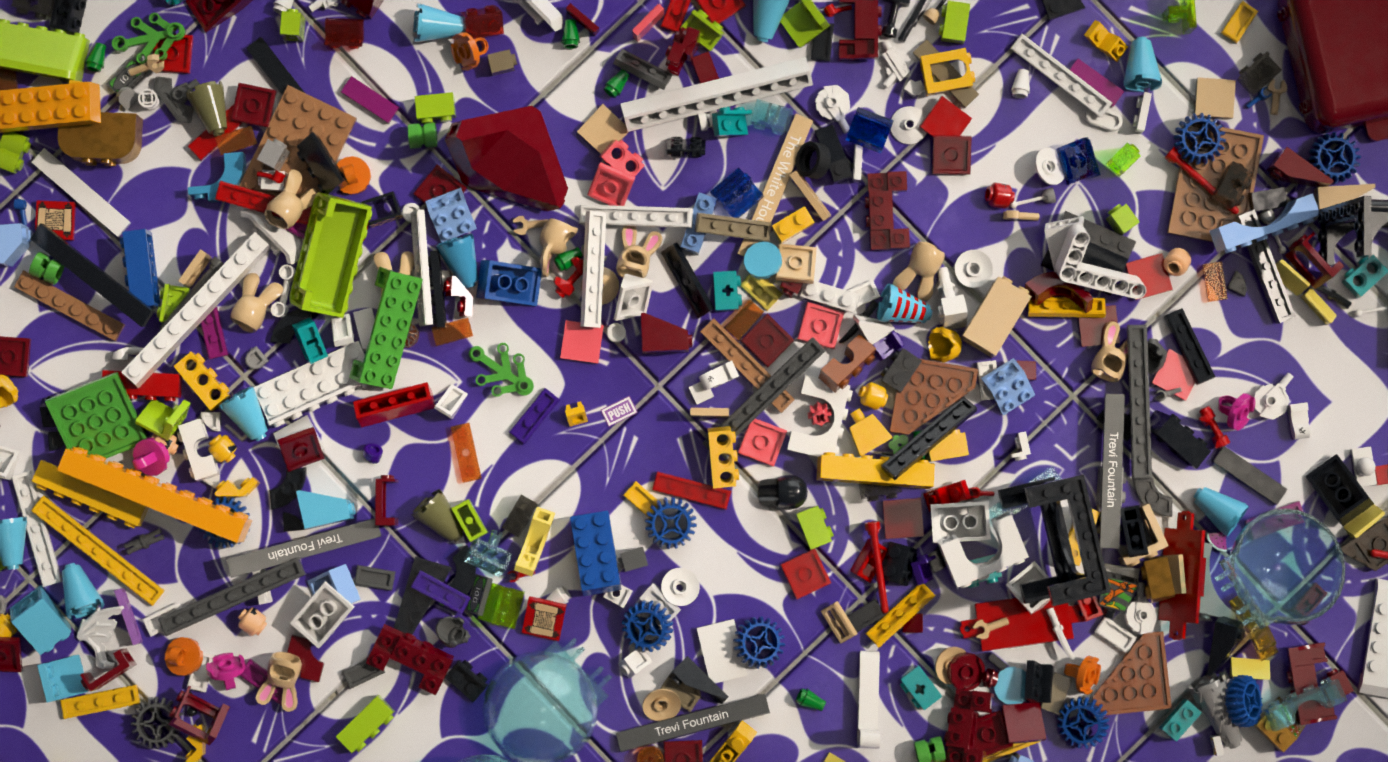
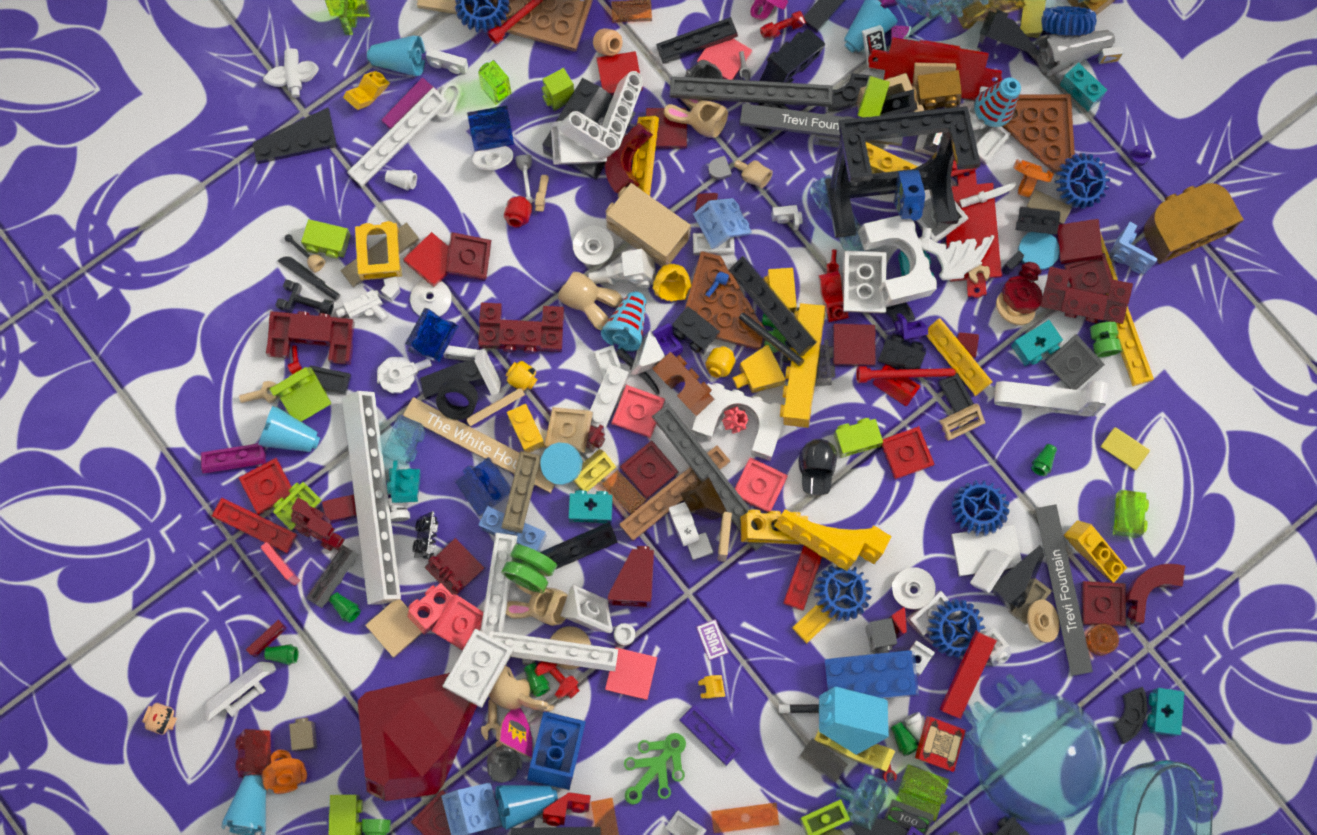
camera: 85 degrees left, 10 degrees down
none -> dark red hinge [424,538,484,595]
none -> white tile [443,629,514,708]
none -> white tile [475,349,501,396]
none -> dark grey hair [487,744,522,783]
none -> dark pink shield [496,708,533,759]
none -> bright green wheel [501,544,557,594]
none -> yellow head [506,361,538,391]
none -> dark brown slope [680,477,727,520]
none -> blue hand [705,272,729,297]
none -> light grey tile [708,156,732,180]
none -> tan piece [734,160,773,188]
none -> black bar [739,312,804,366]
none -> yellow arch [774,509,892,571]
none -> black bar [778,704,819,713]
none -> medium azure slope [819,687,889,755]
none -> lime tile [857,76,890,117]
none -> tile [862,25,886,69]
none -> red slope [889,607,907,638]
none -> green cone [891,722,918,757]
none -> blue torso [894,170,925,220]
none -> white animal [920,227,994,280]
none -> red tile [940,631,997,719]
none -> white tile [970,548,1012,593]
none -> medium azure cone [974,77,1021,127]
none -> dark grey tile [1045,334,1105,390]

